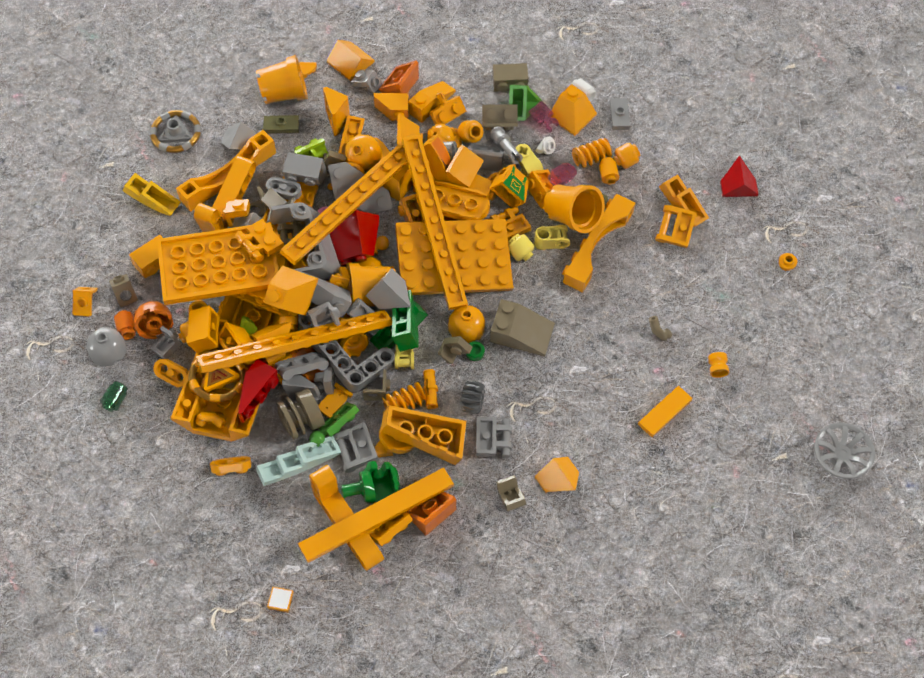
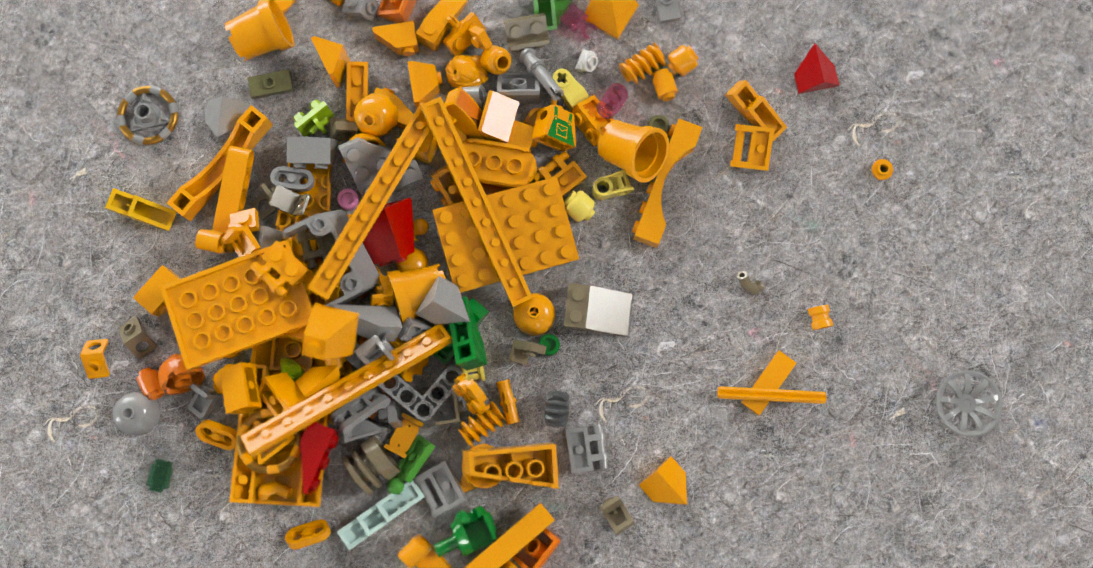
camera: 10 degrees left, 20 degrees up
none -> light orange bracket [220,226,261,257]
none -> light orange plate [452,373,490,414]
none -> light orange plate [468,25,493,50]
none -> light orange axle [717,386,827,404]

